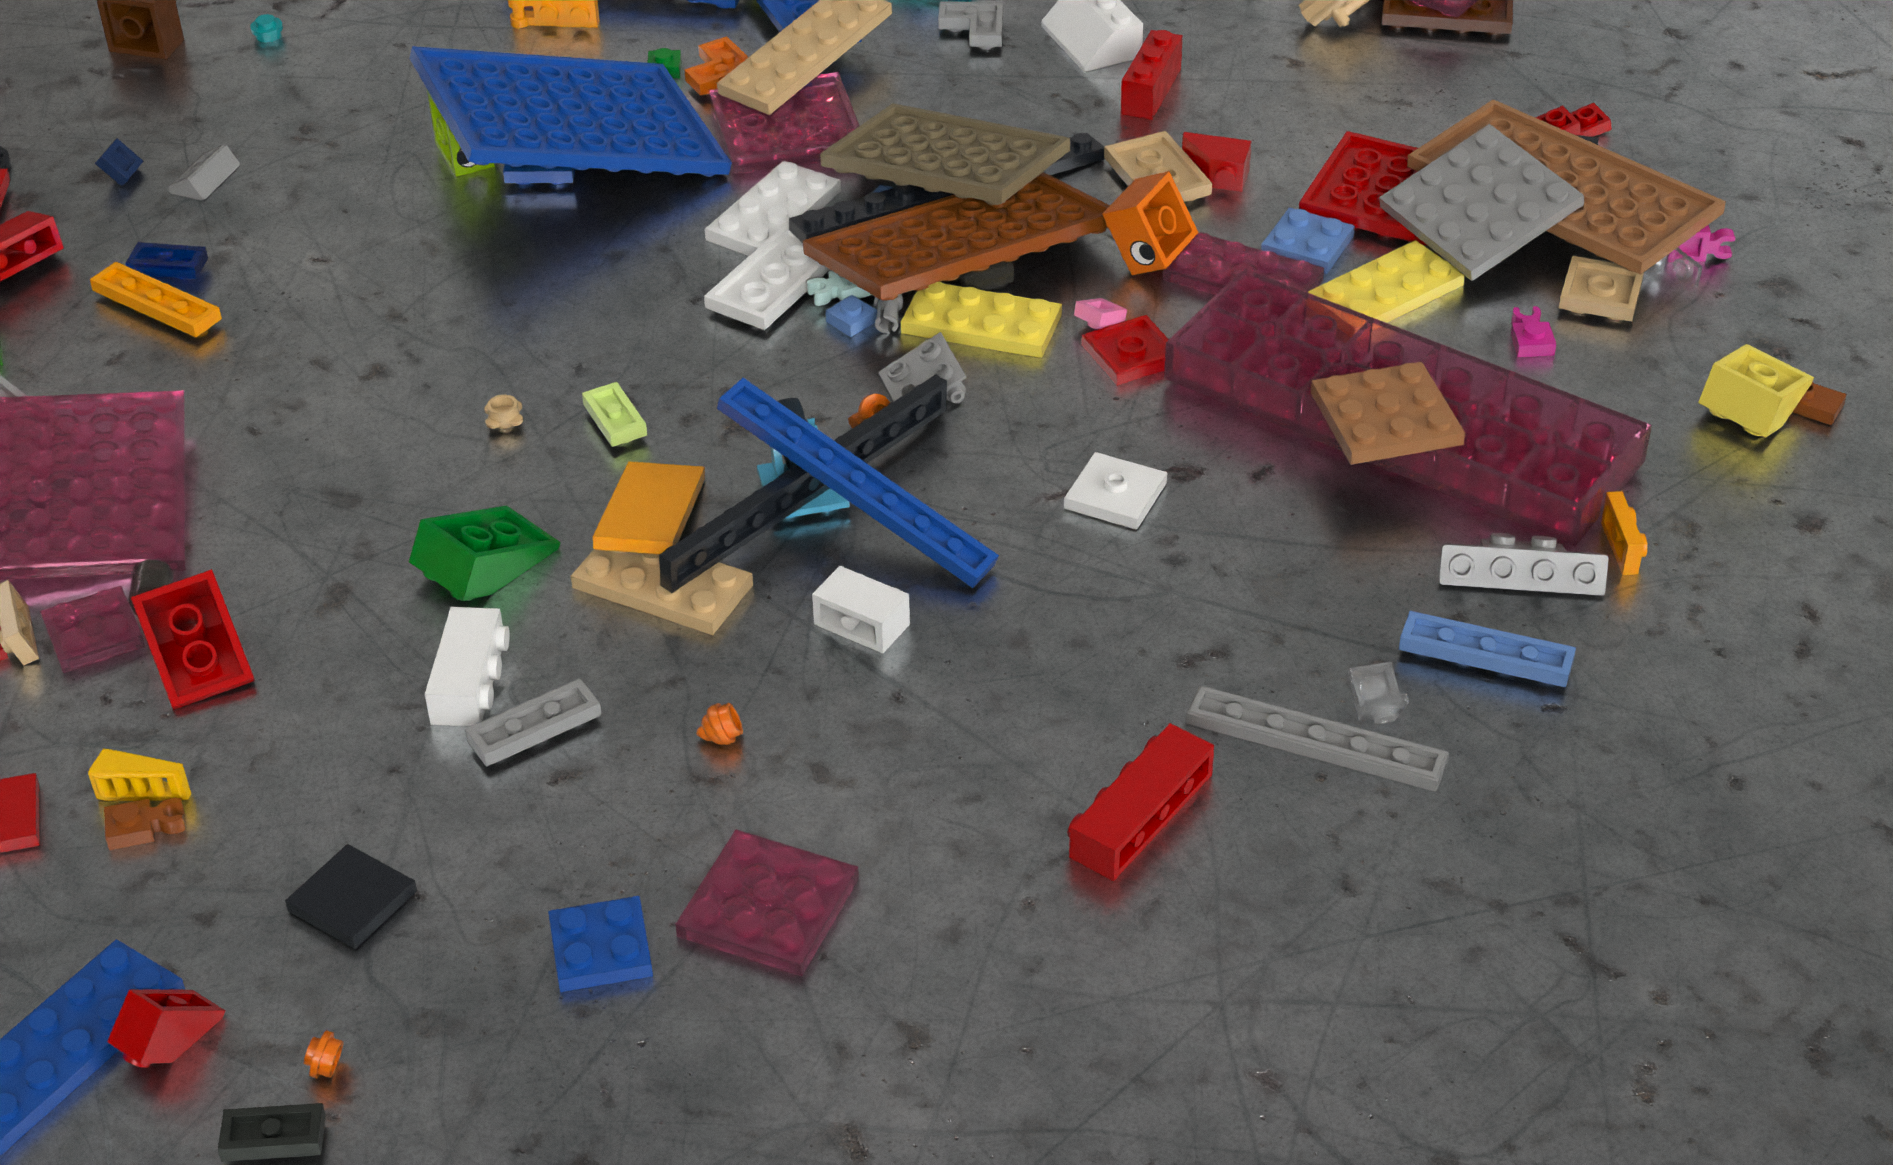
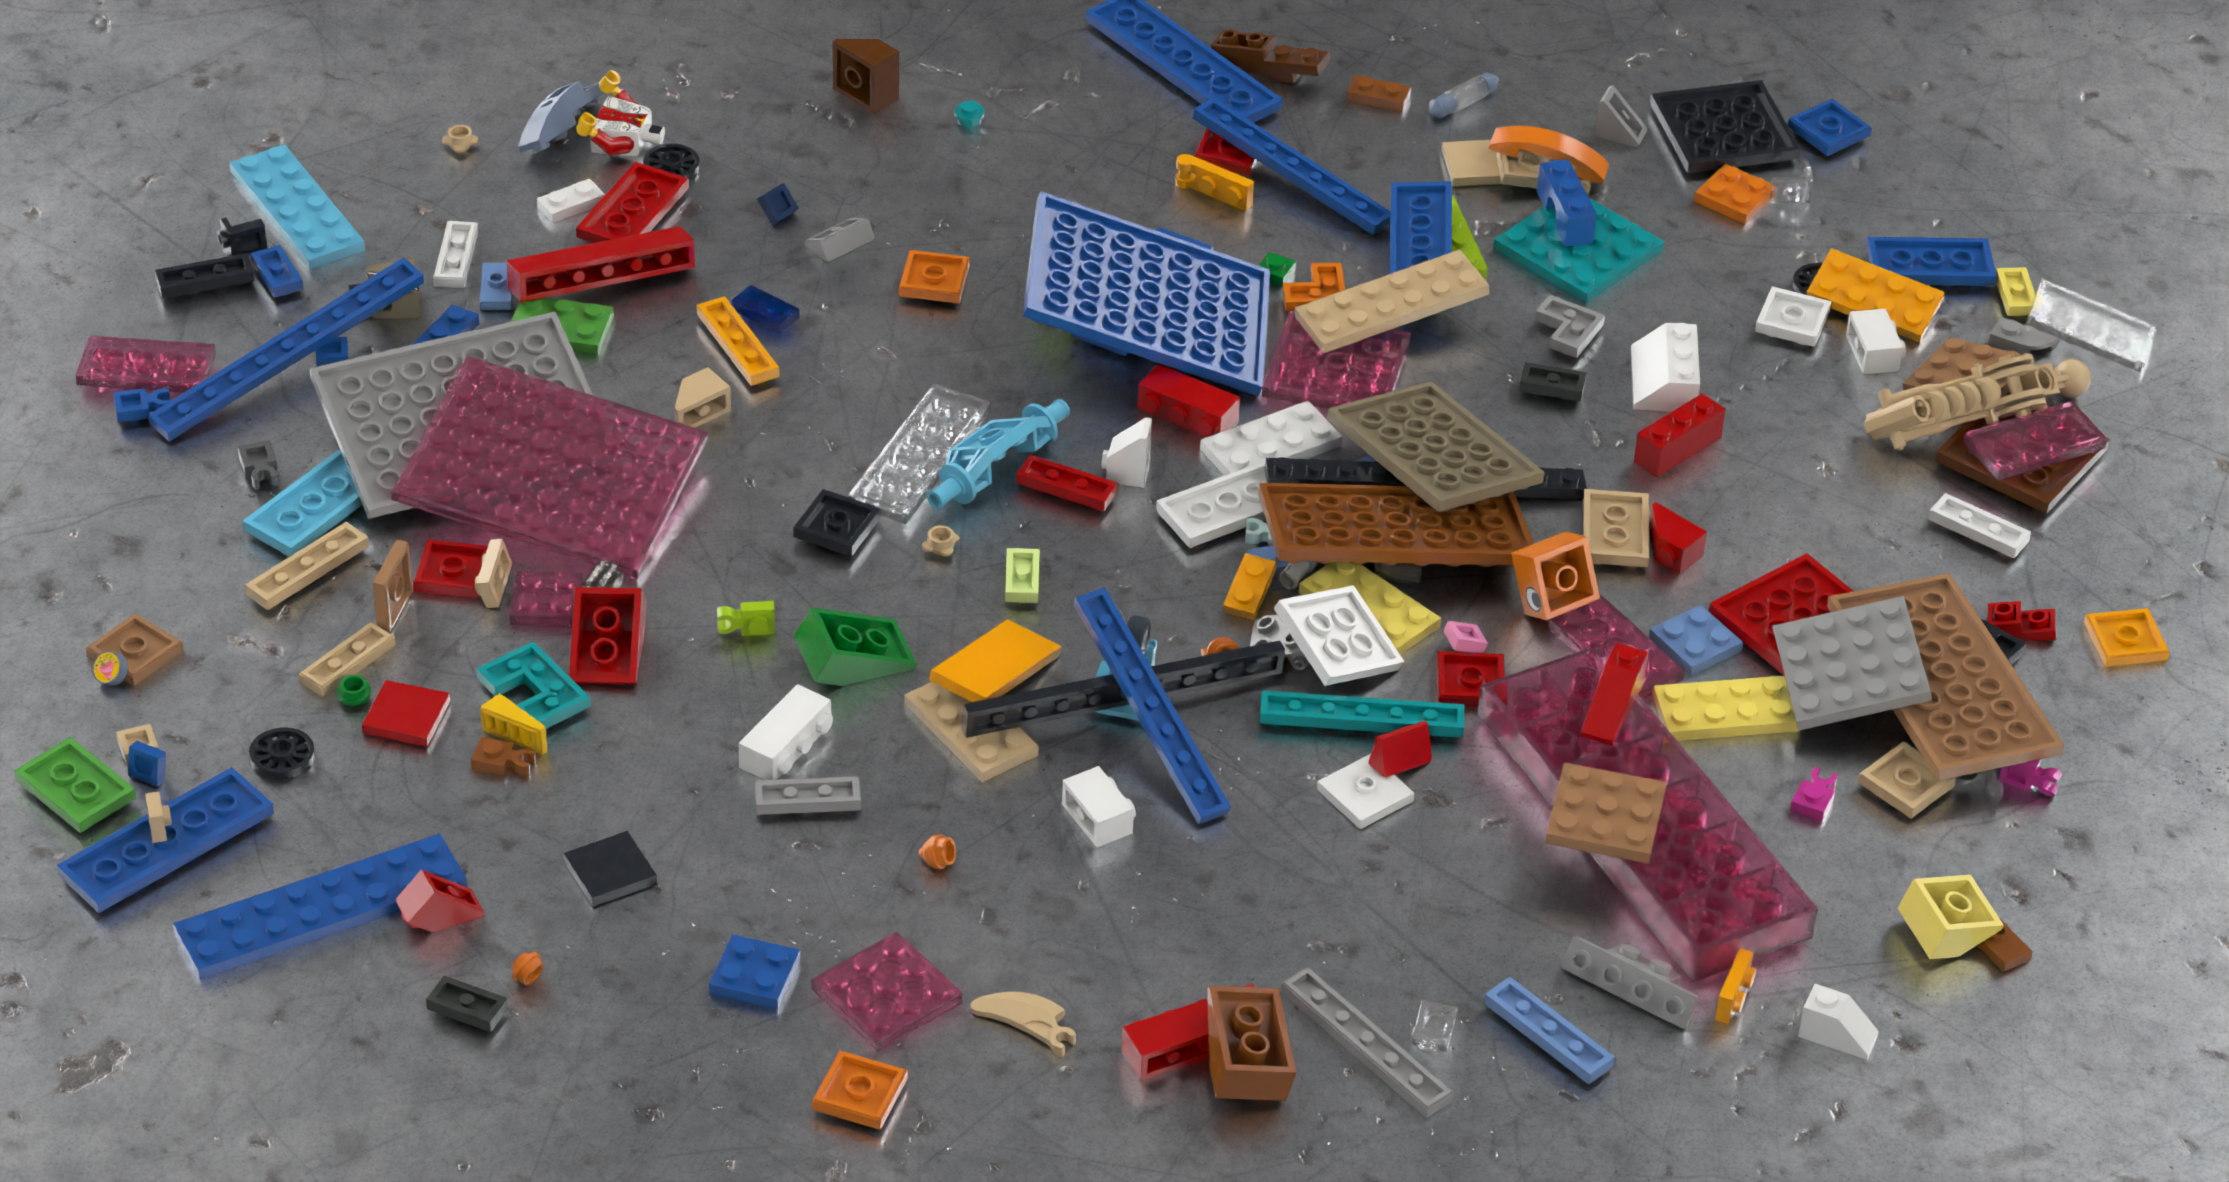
camera: 25 degrees right, 0 degrees up
none -> teal plate [476,641,591,729]
none -> tan slope [675,367,731,435]
none -> lime plate [717,601,775,636]
none -> black plate [793,489,881,557]
none -> orange plate [812,1050,908,1130]
none -> clear plate [848,384,991,524]
none -> orange plate [899,250,970,304]
none -> medium azure plate [927,399,1070,509]
none -> tan piece [970,992,1076,1057]
none -> red plate [1016,455,1118,511]
none -> white slope [1101,418,1152,488]
none -> red brick [1138,364,1240,437]
none -> dark orange slope [1207,985,1297,1101]
none -> light orange plate [1223,553,1277,621]
none -> teal plate [1260,690,1465,738]
none -> white plate [1274,585,1405,686]
none -> red slope [1368,721,1432,777]
none -> pearl dark grey plate [1519,362,1587,401]
none -> red slope [1580,643,1649,746]
none -> white slope [1798,984,1879,1060]
none -> white plate [1928,493,2031,558]
none -> light orange tile [2084,608,2170,667]

